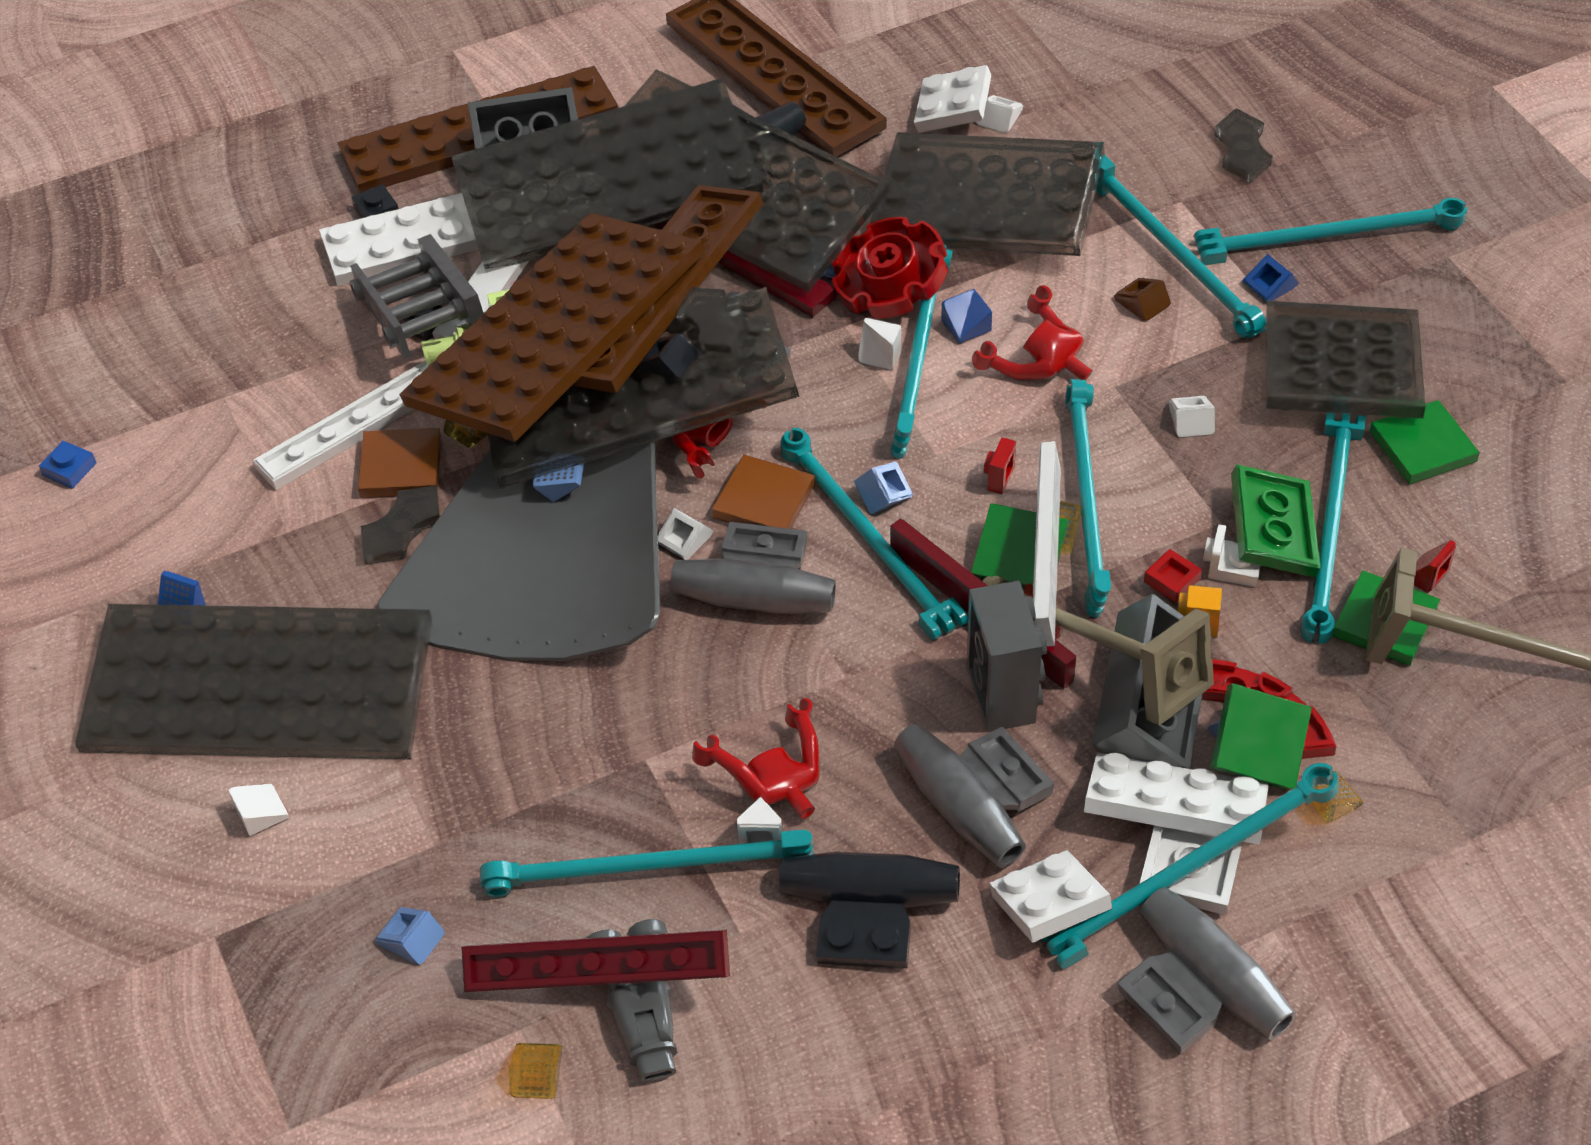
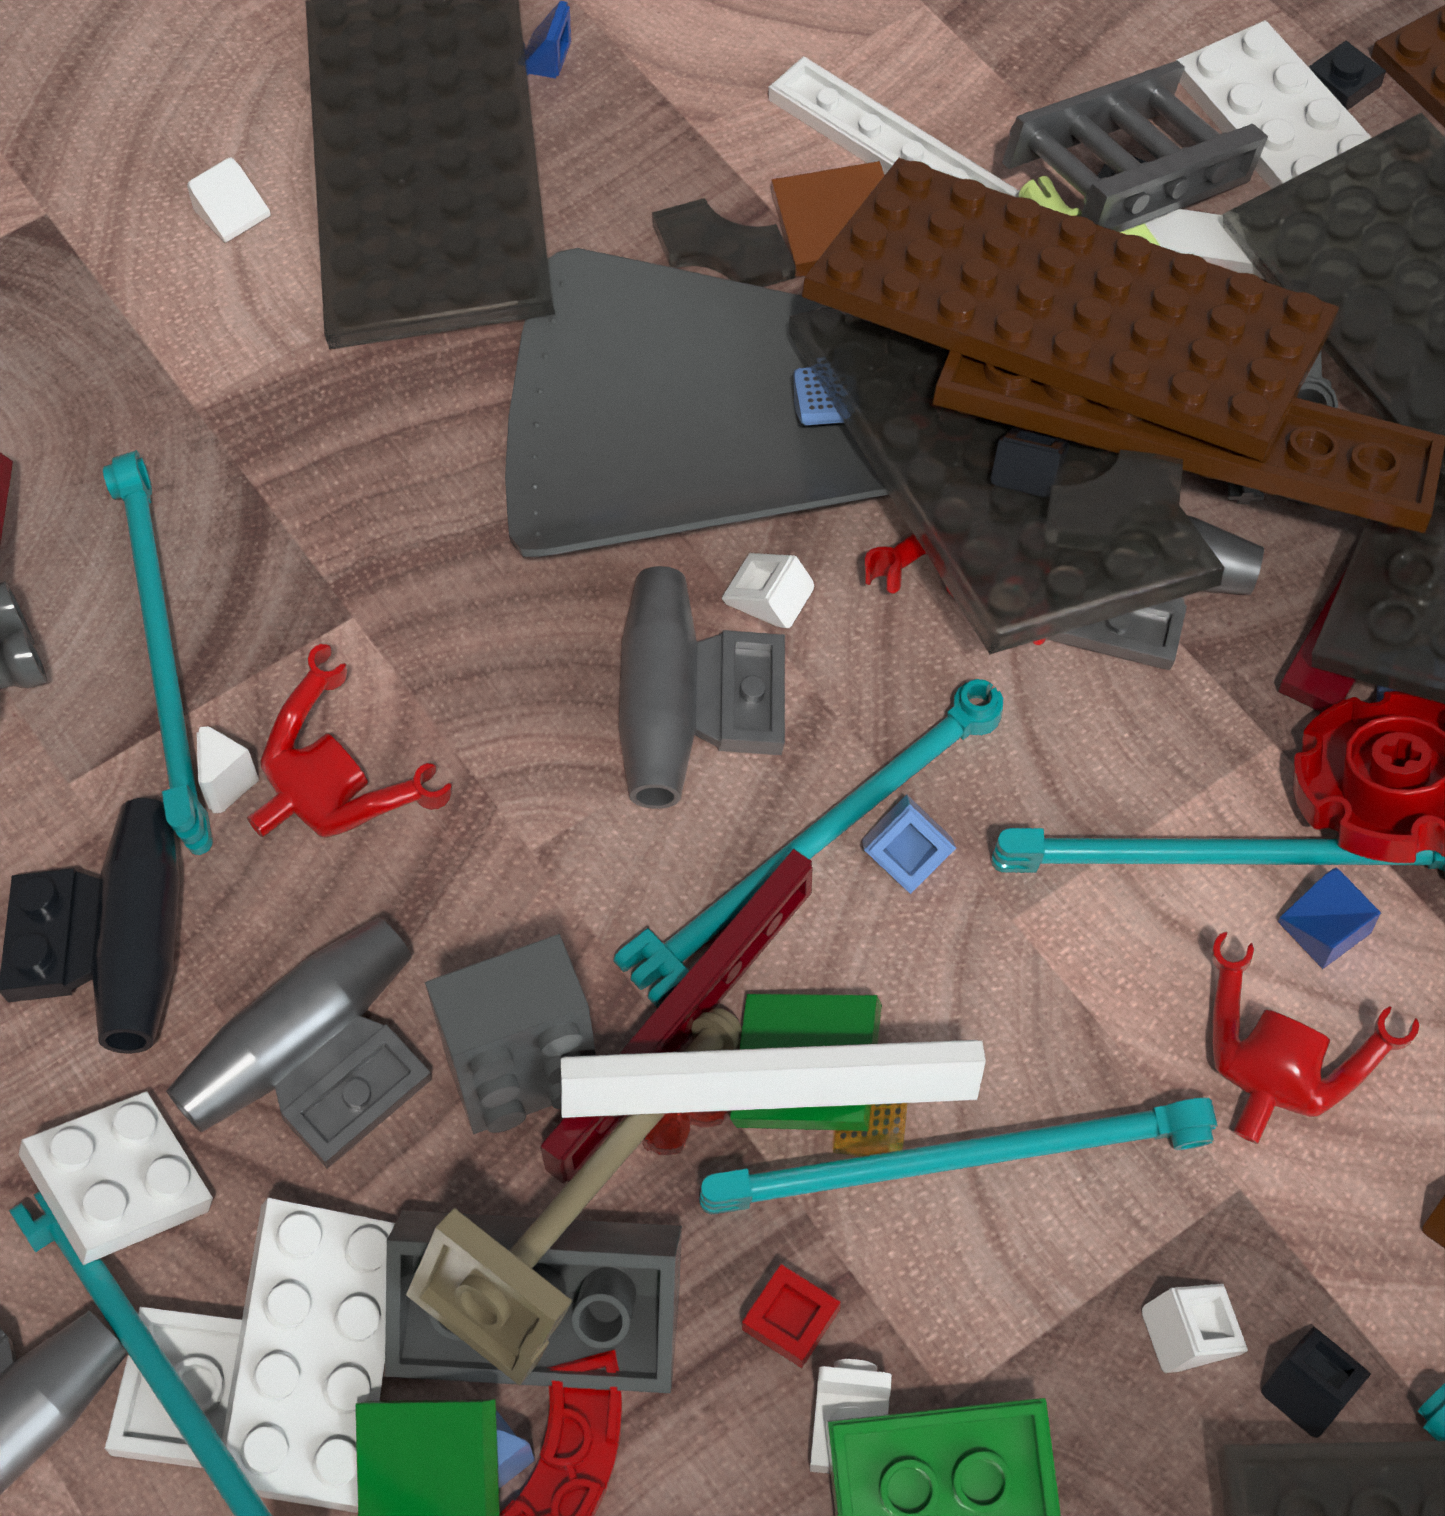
camera: 80 degrees right, 10 degrees up
medium blue slope [375,907,445,965] -> none
dark orange tile [712,454,815,529] -> none
white slope [858,318,901,371] -> none
red plate [983,437,1016,495] -> none
light orange plate [1178,585,1222,637] -> none
none -> black slope [1261,1326,1371,1438]

